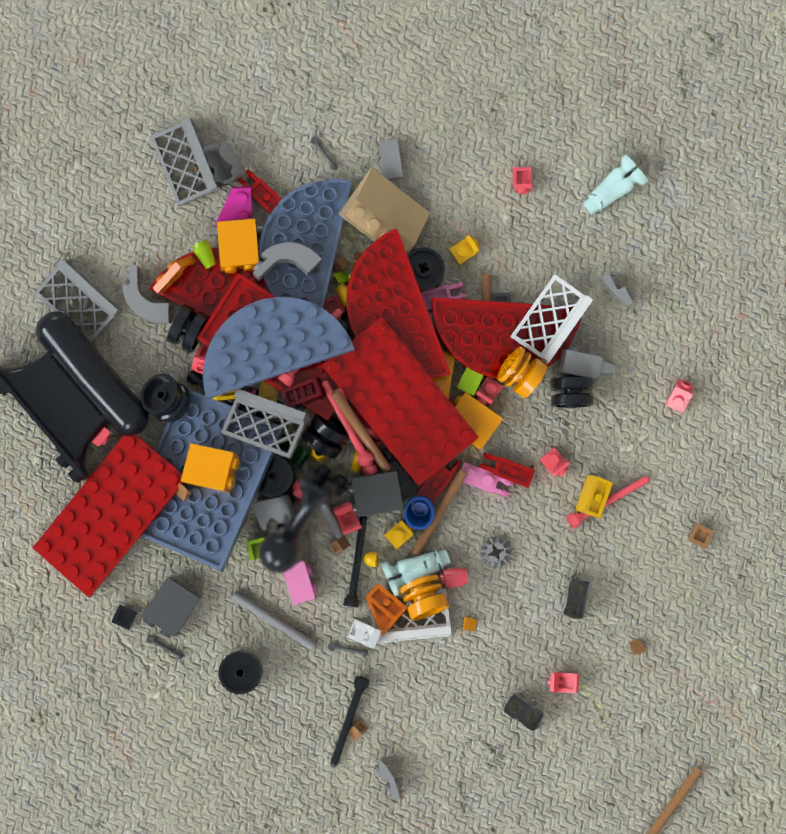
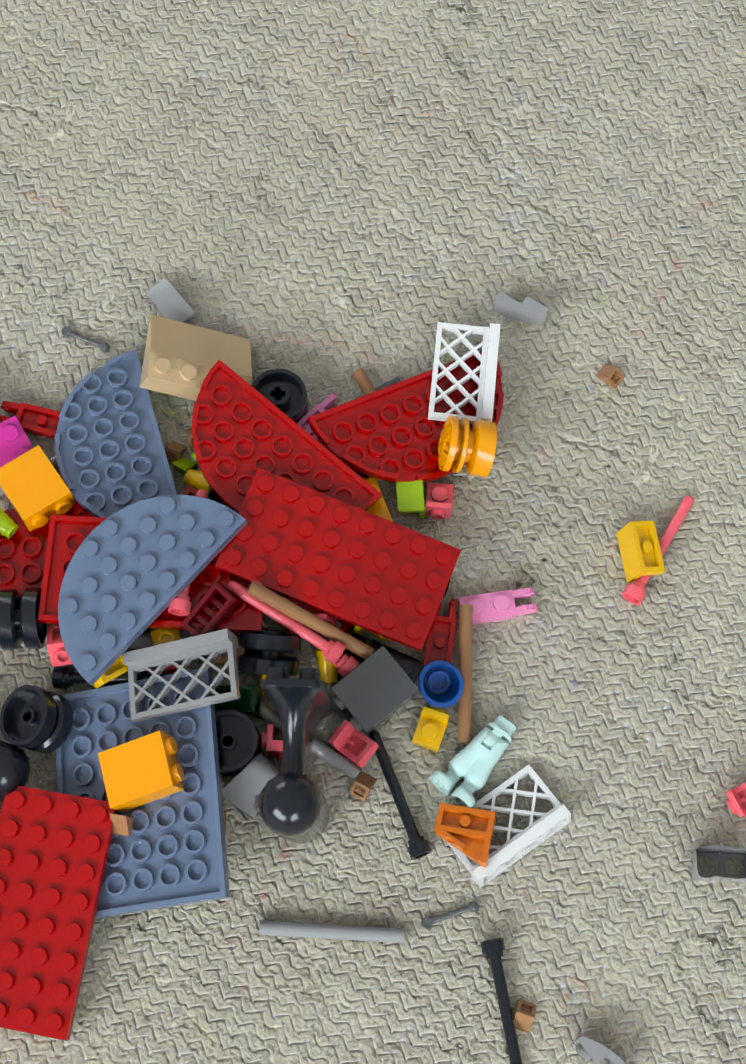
camera: 25 degrees left, 15 degrees down
black plate [111,604,138,630] -> none
dark grey brick [142,577,201,638] -> none
dark grey hinge [147,636,183,660] -> none
black wheel [219,651,263,694] -> none
lime panel [246,537,266,560] -> none
light grey arch [253,242,322,282] -> none
bright pink piece [284,561,318,605] -> none
white slope [347,619,381,649] -> none
yellow hinge [364,551,379,567] -> none
light orange wheel [400,575,449,621] -> none
coral brick [440,567,469,589] -> none
yellow bracket [449,235,480,266] -> none
light orange brick [453,392,503,451] -> none
light orange piece [462,617,478,631] -> none
red hinge [479,452,535,488] -> none
light grey gear [480,537,511,568] -> none
coral bracket [512,167,533,194] -> none
coral bracket [540,447,570,477] -> none
black wheel [551,377,594,409] -> none
light grey hinge [557,347,615,379] -> none
light grey piece [561,578,591,619] -> none
light aqua piece [583,155,648,215] -> none
coral bracket [666,379,694,413] -> none
none -> medium nougat piece [596,365,624,389]

